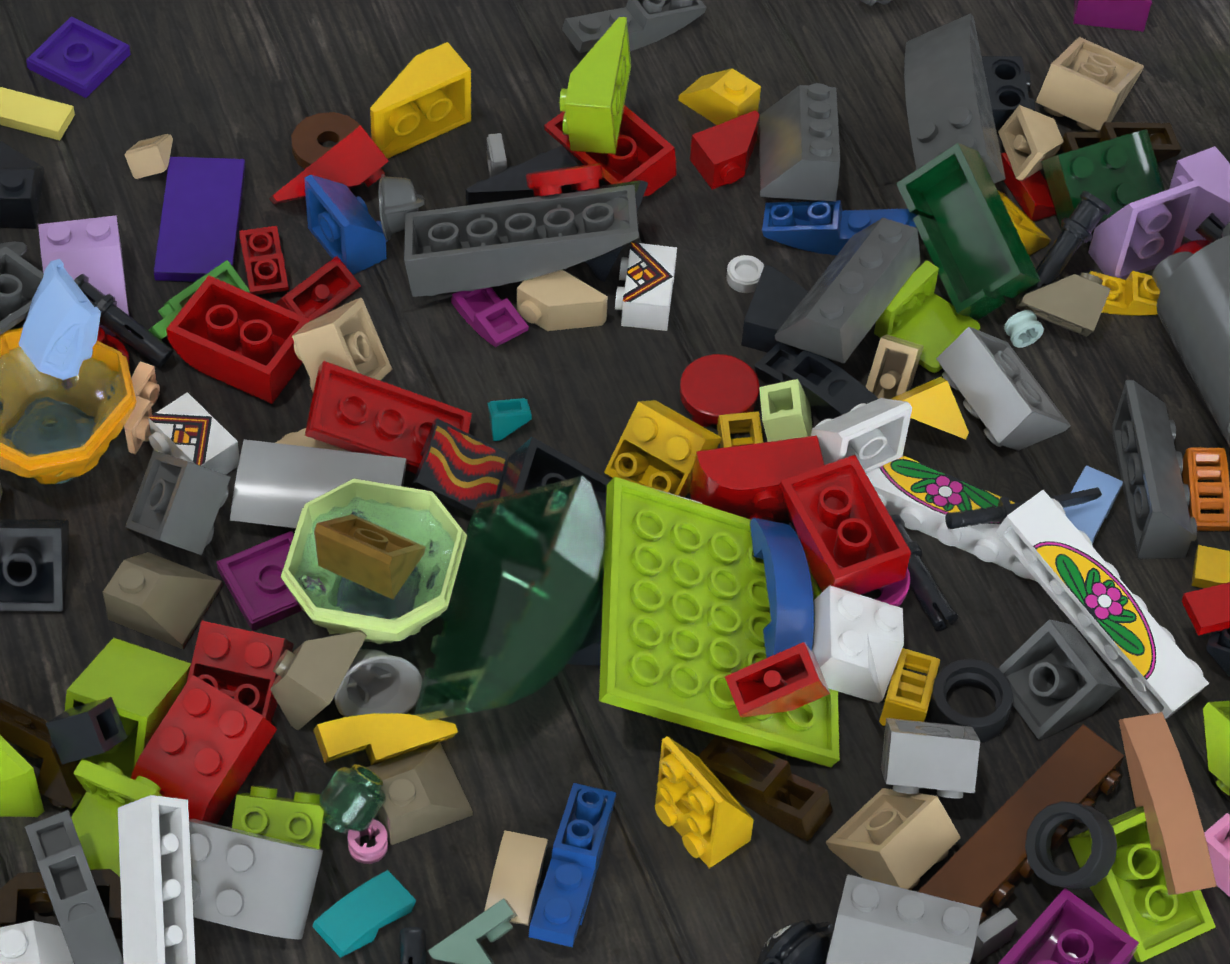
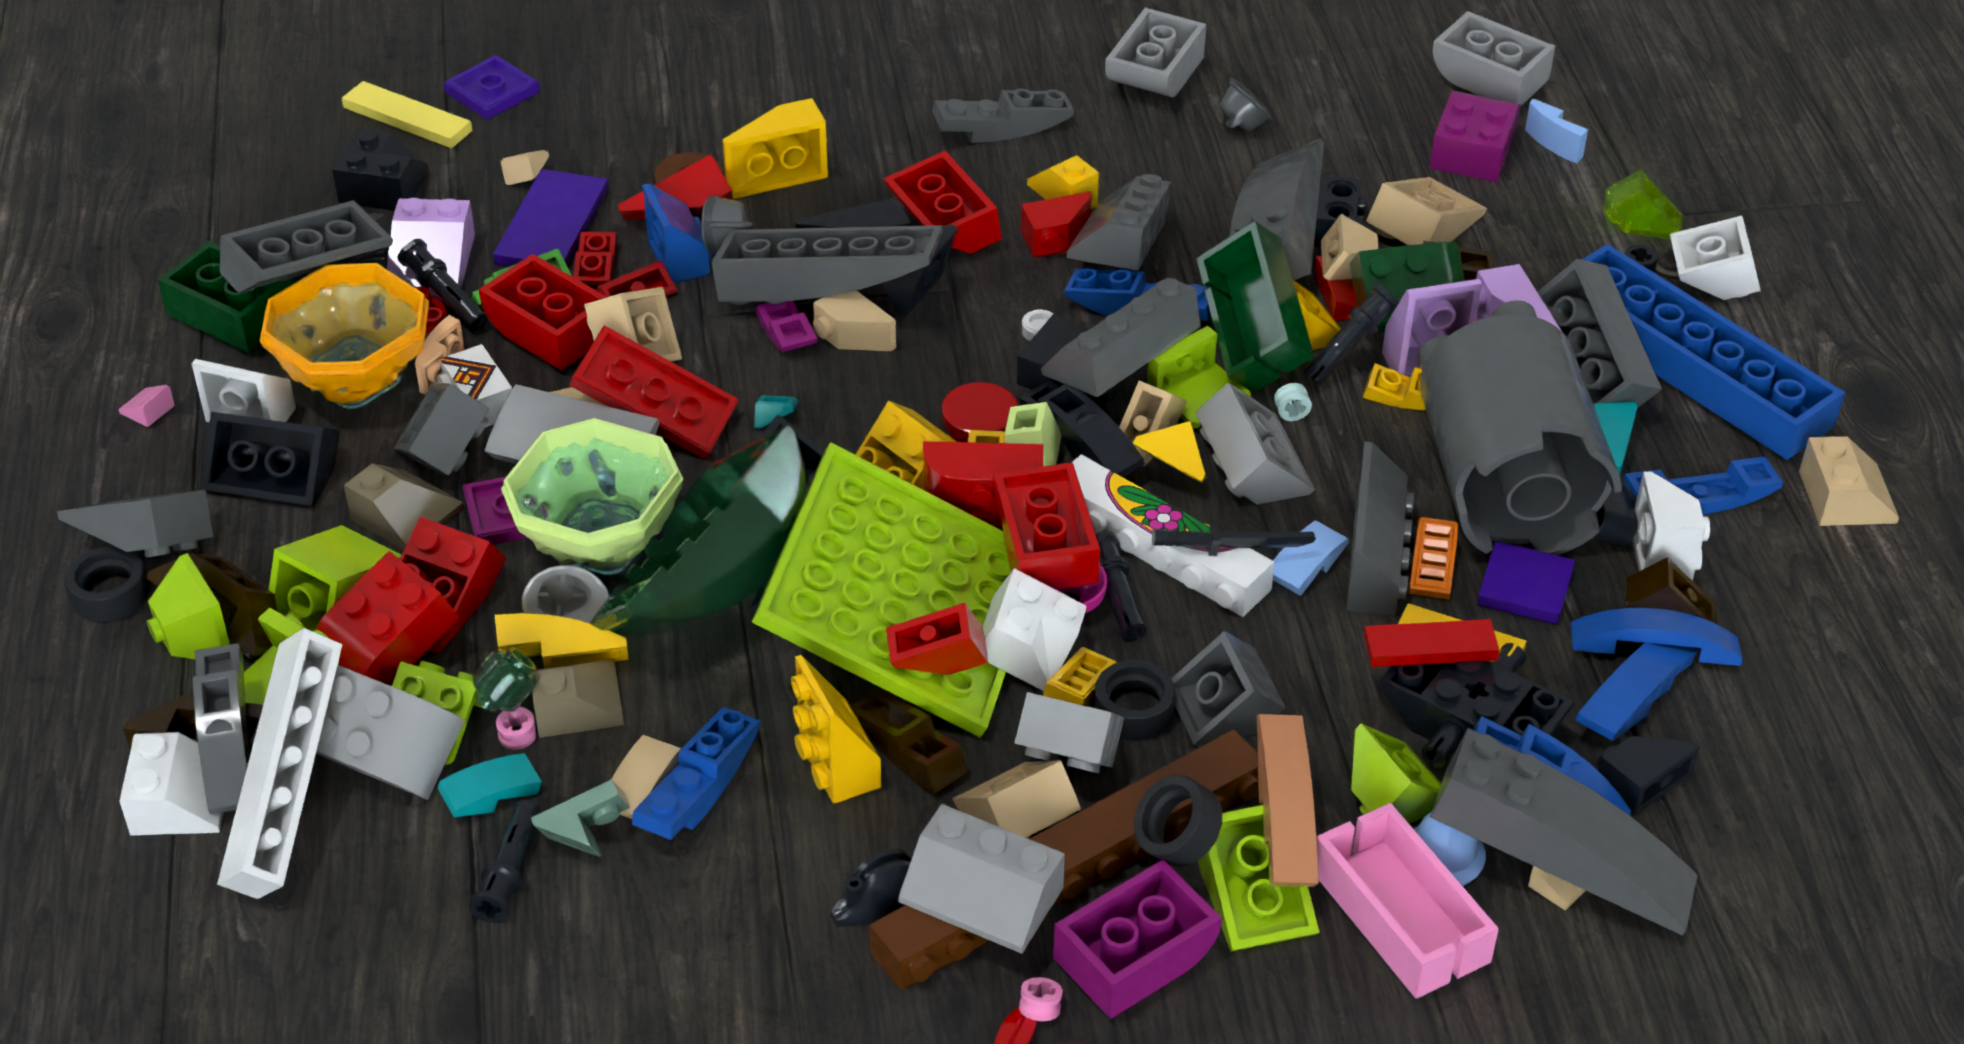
camera: 15 degrees right, 10 degrees down
light blue slope [19,259,101,380] -> none
black brick [46,697,128,764] -> none
dark tan slope [270,631,367,730] -> none
pearl gold slope [314,514,426,599] -> none
slope [411,418,508,521] -> none
light grey tile [487,133,507,177] -> none
red tile [526,164,603,196] -> none
lime slope [560,17,631,154] -> none
white brick [615,242,677,331] -> none
blue slope [750,518,814,658] -> none
white slope [811,398,912,473] -> none
light grey tile [972,908,1018,963] -> none
white brick [996,490,1209,720] -> none
dark tan slope [1015,273,1111,337] -> none

